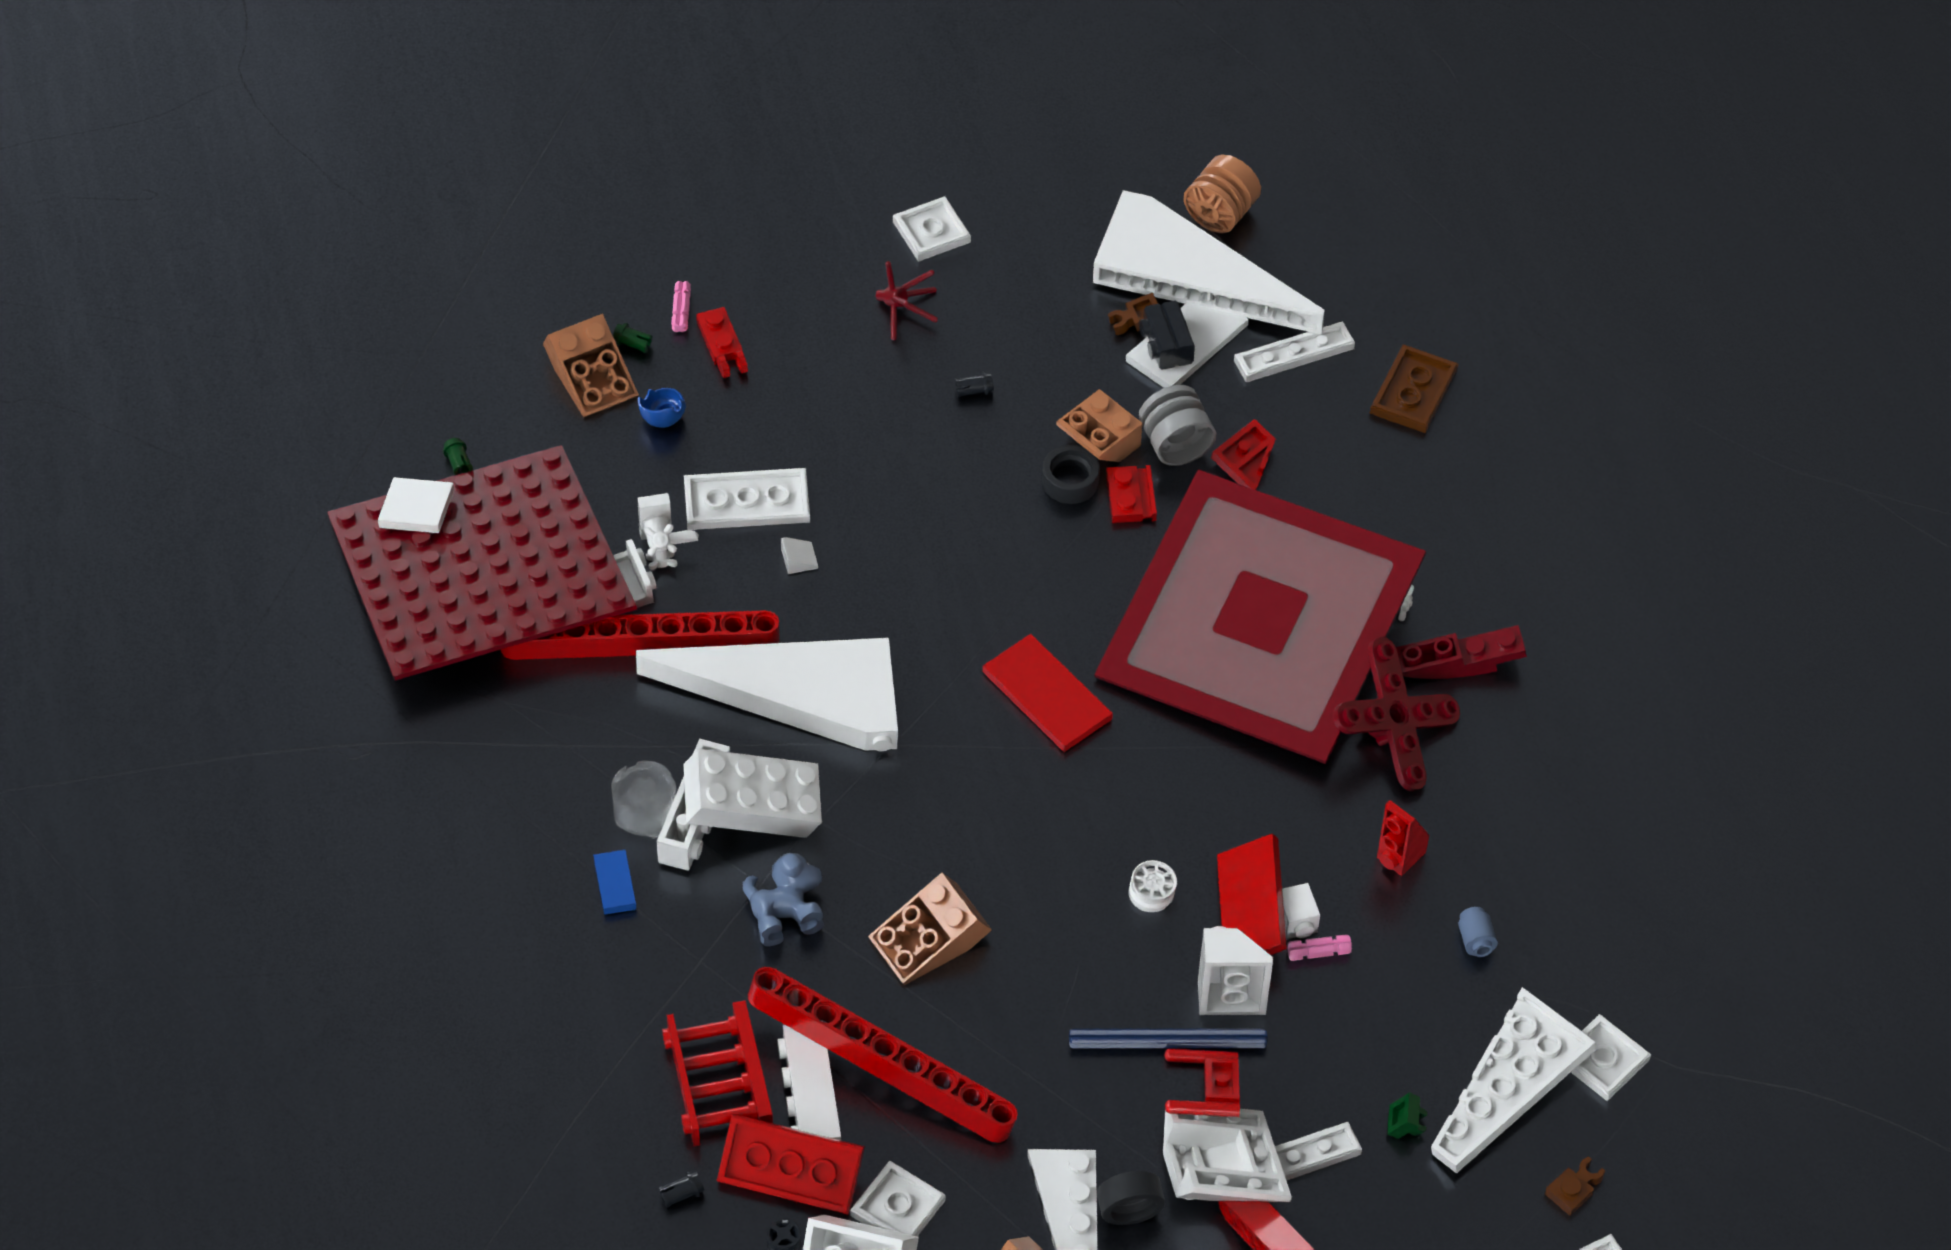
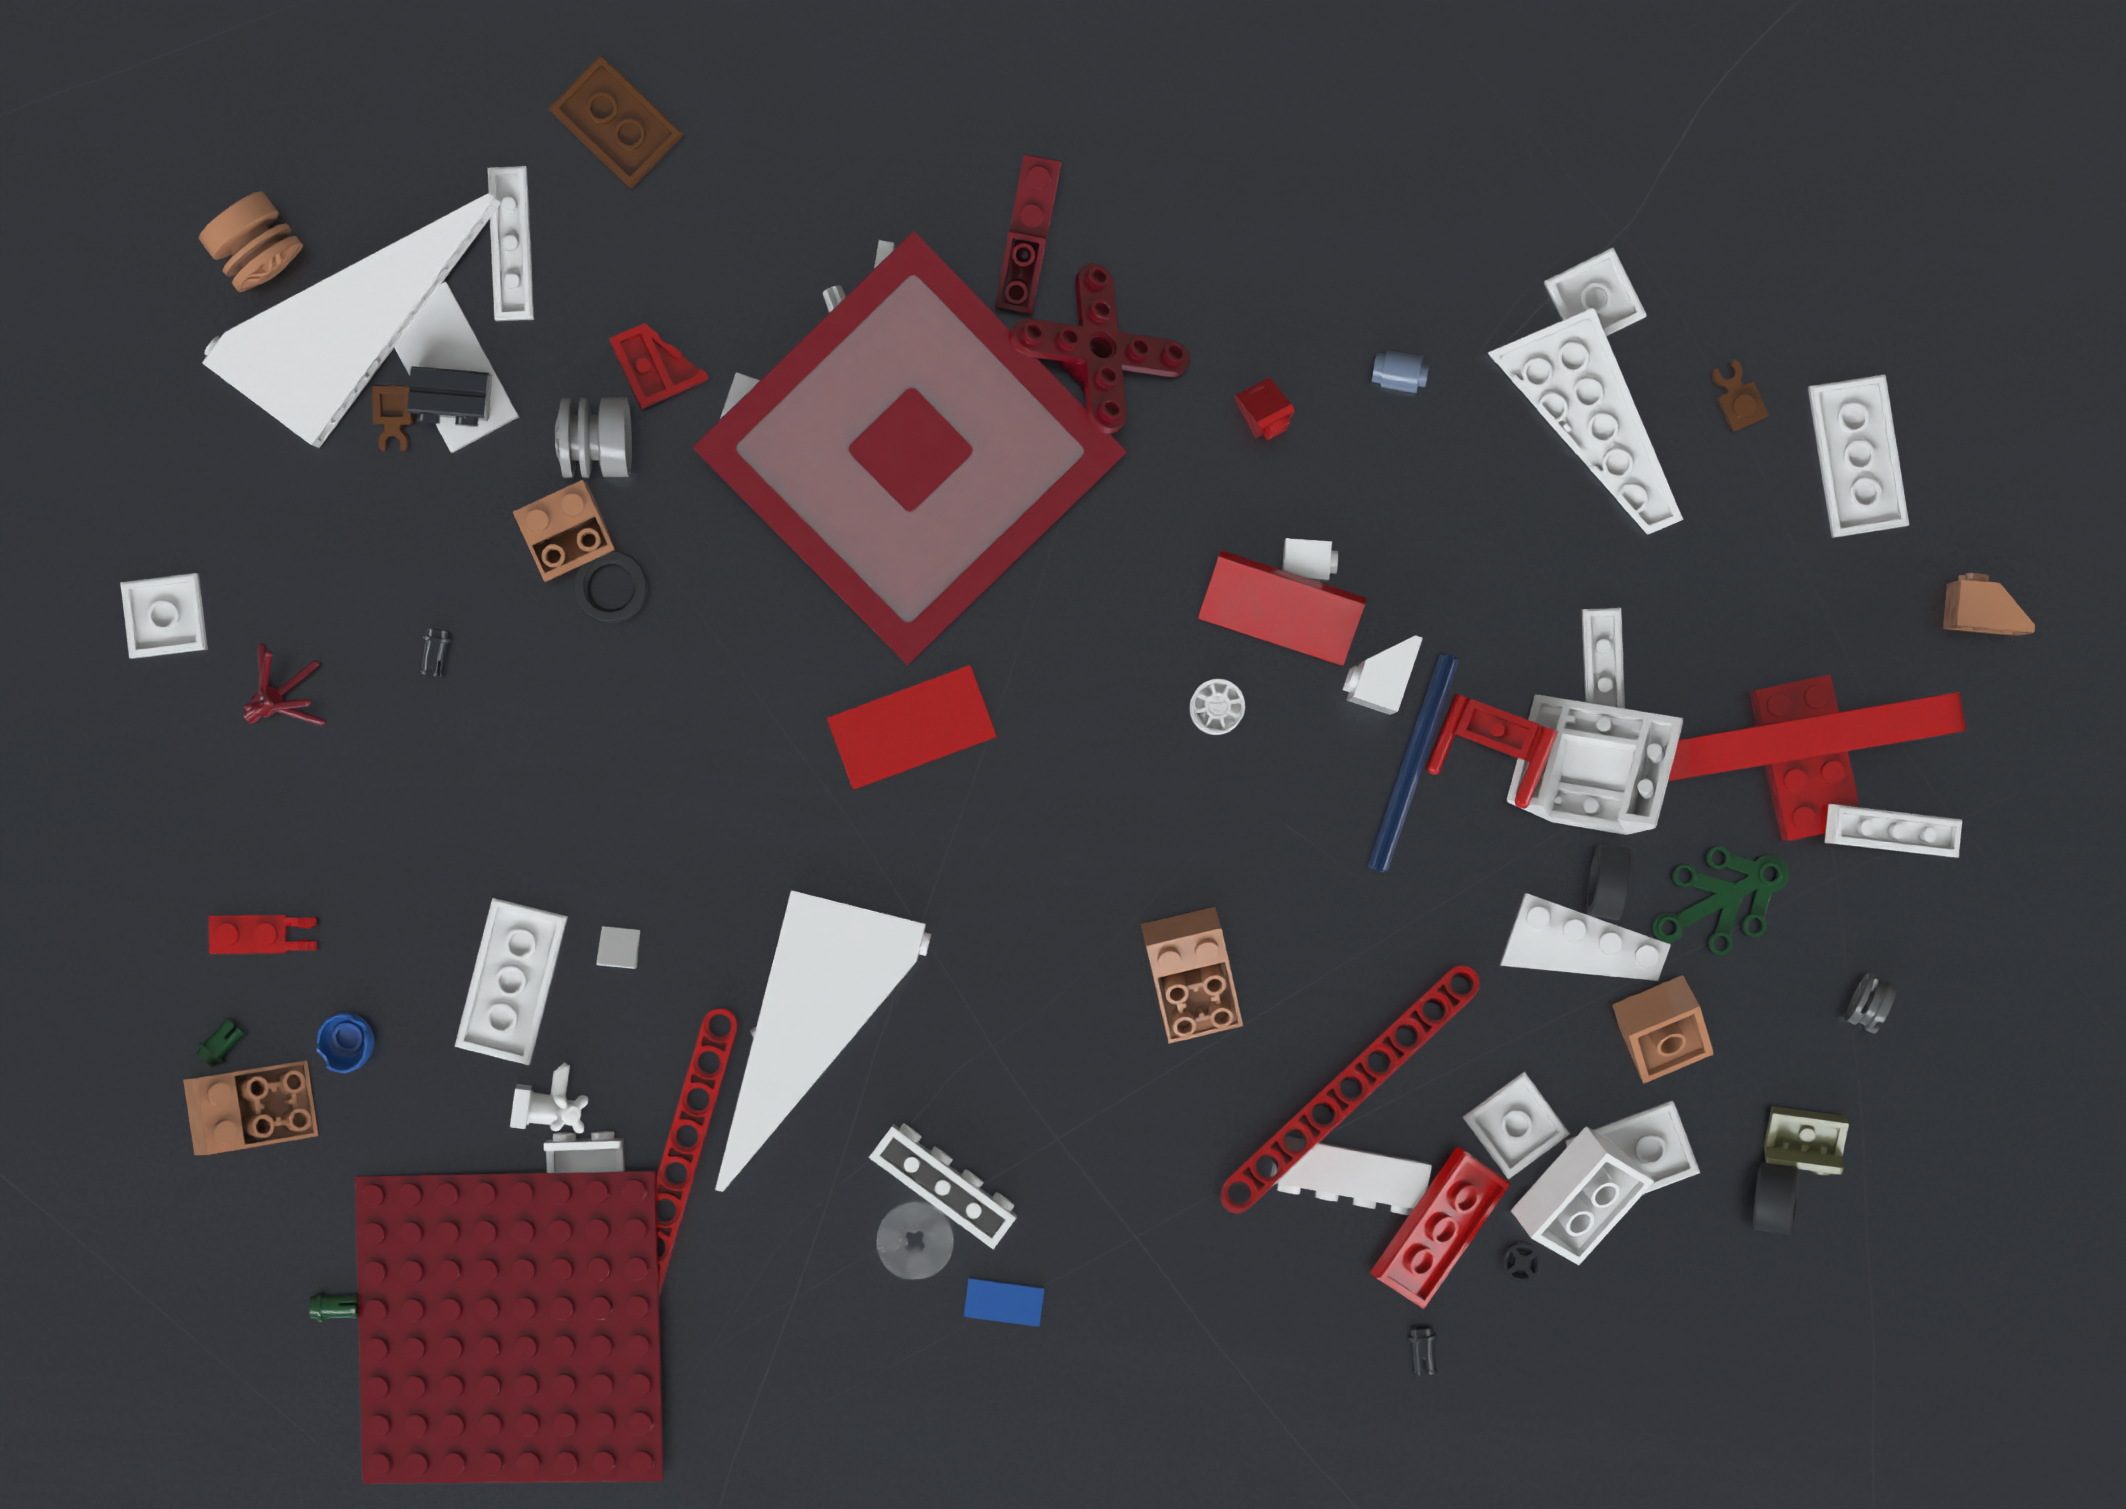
camera: 70 degrees left, 35 degrees up
white tile [378,477,454,533] -> none
red fence [662,1000,773,1146] -> none
bright pink axle [671,281,691,333] -> none
white brick [684,749,822,838] -> none
sand blue animal [743,853,824,947] -> none
red plate [1106,465,1157,523] -> none
bright pink axle [1287,935,1352,961] -> none
dark green tile [1388,1092,1427,1139] -> none

